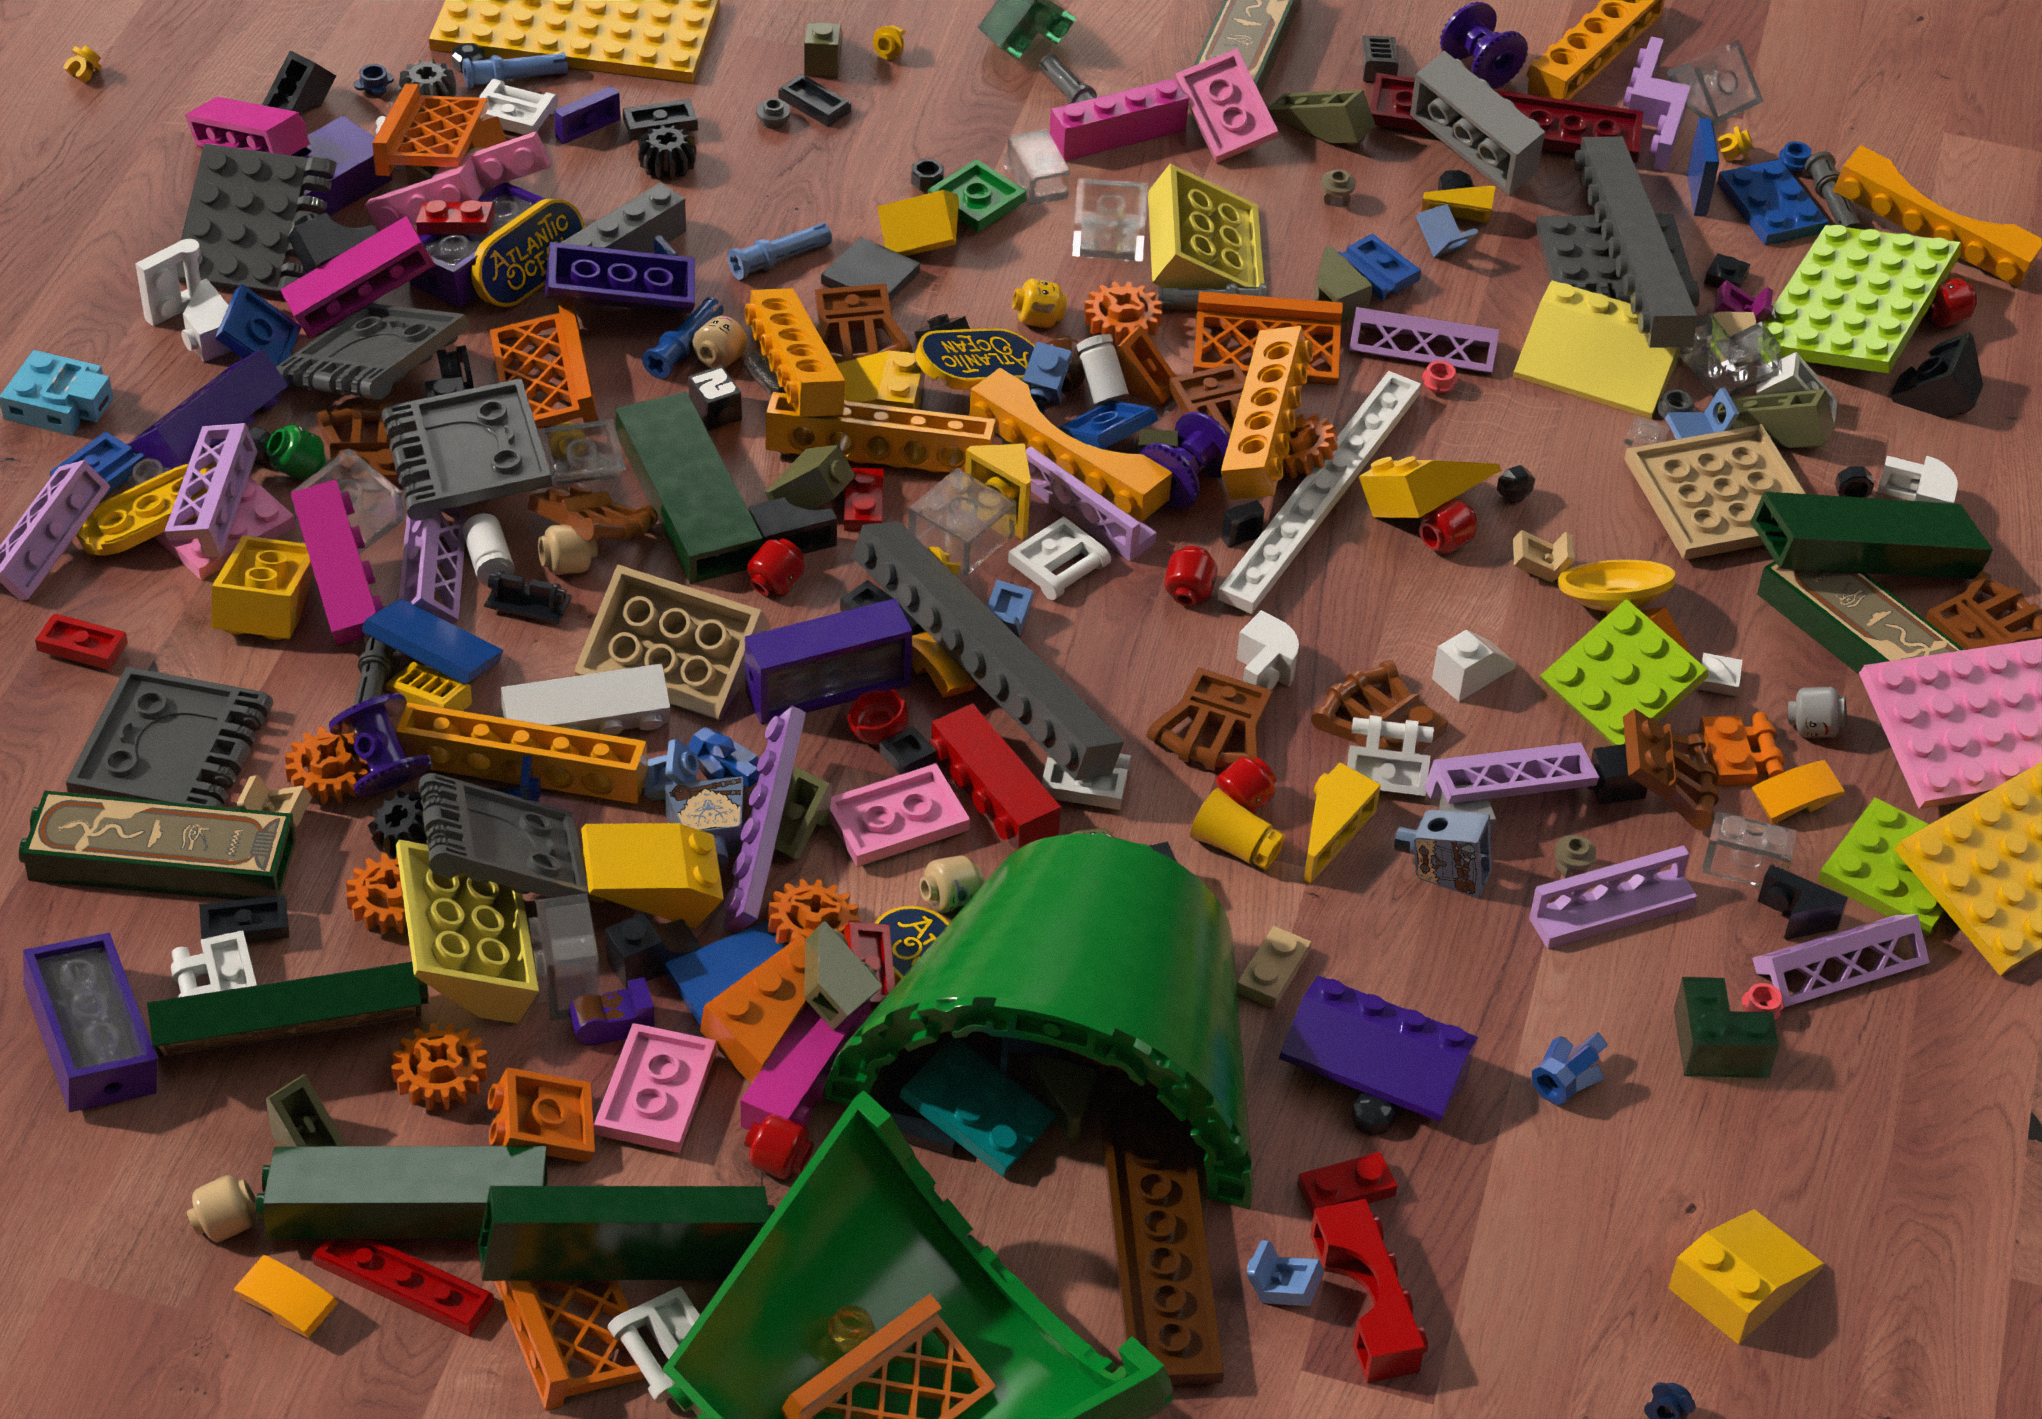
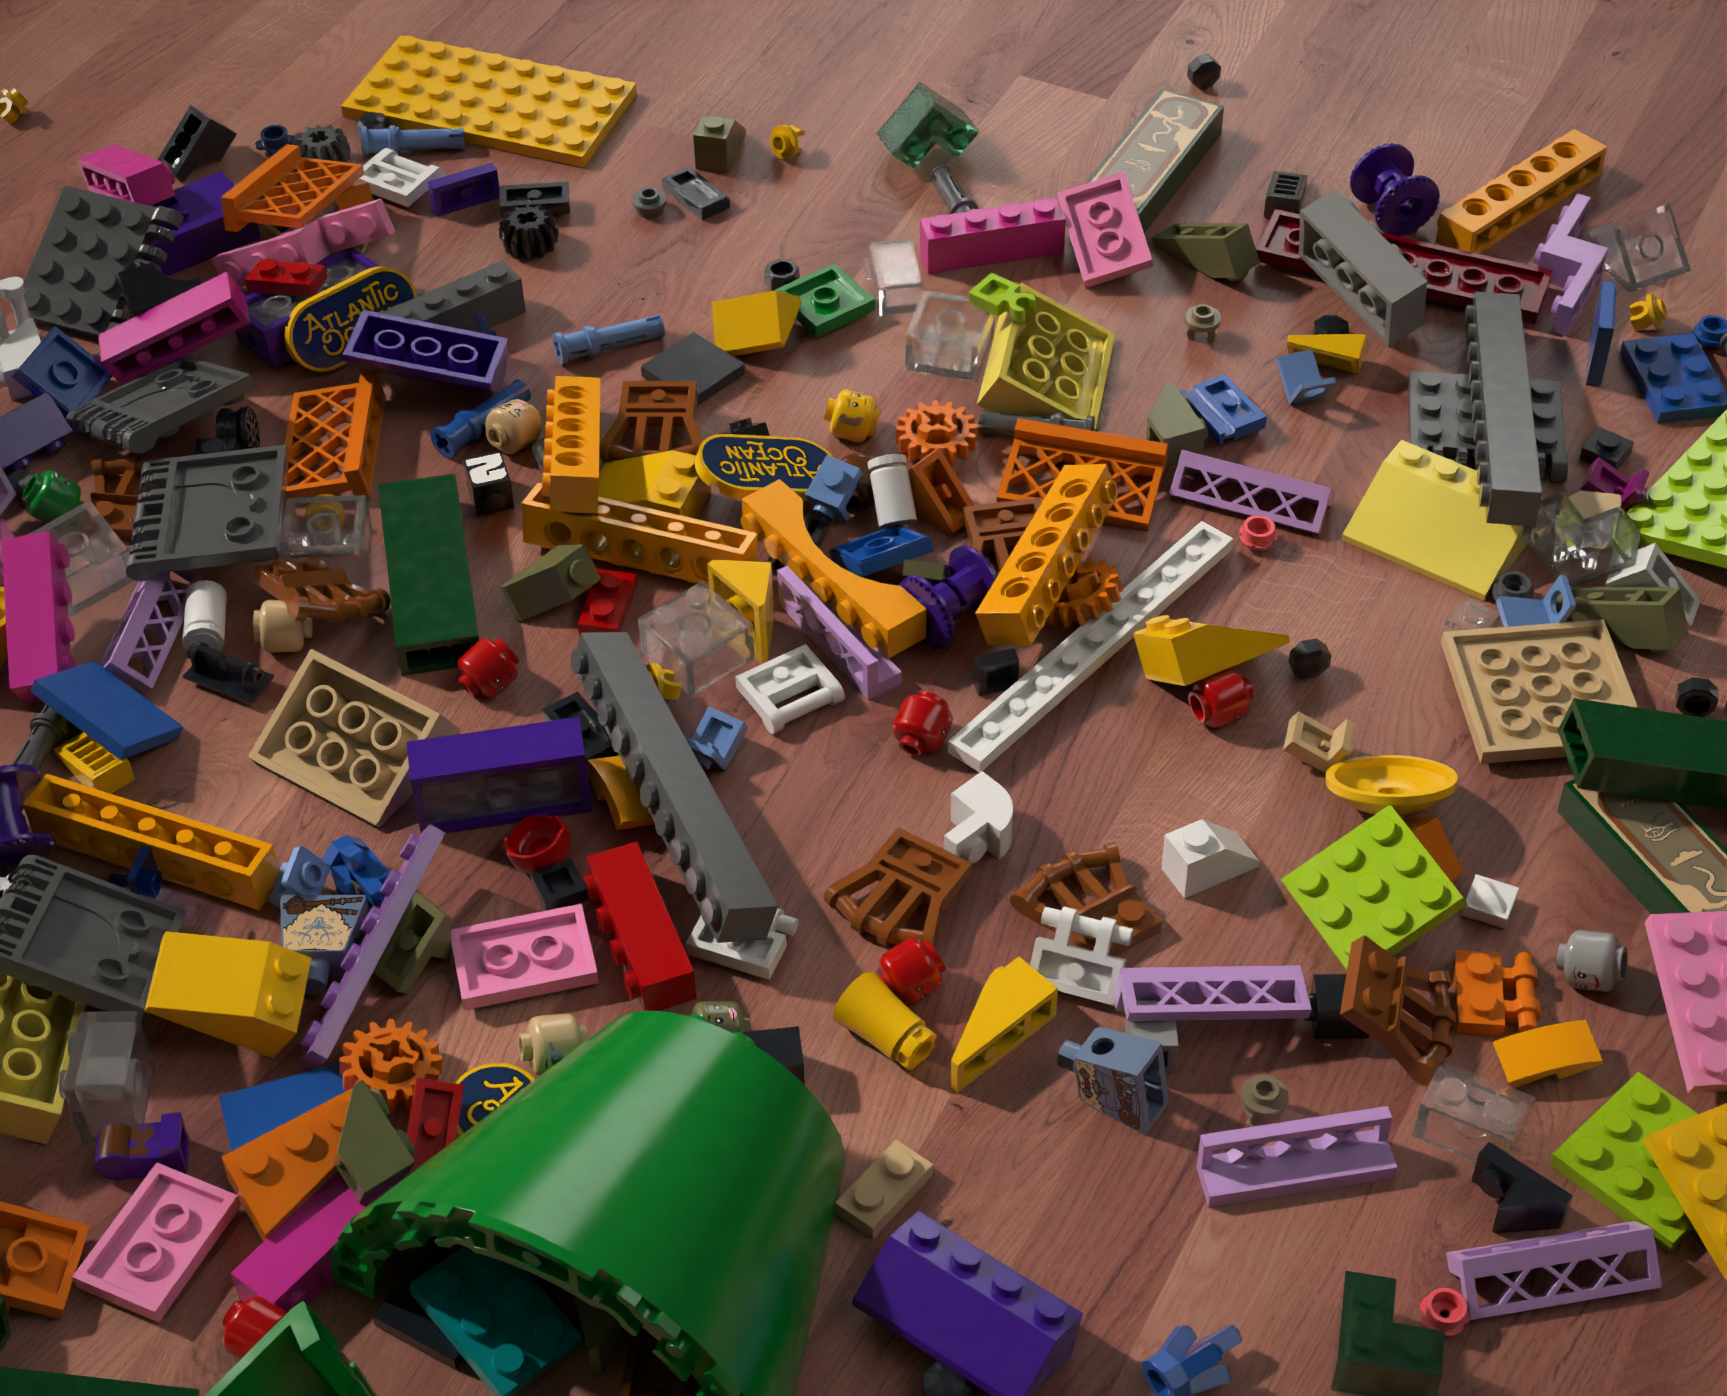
camera: 15 degrees right, 0 degrees up
white brick [501,663,670,736] -> none
black arch [605,913,702,989] -> none
black arch [749,497,837,554] -> none
none -> lime plate [968,272,1038,323]

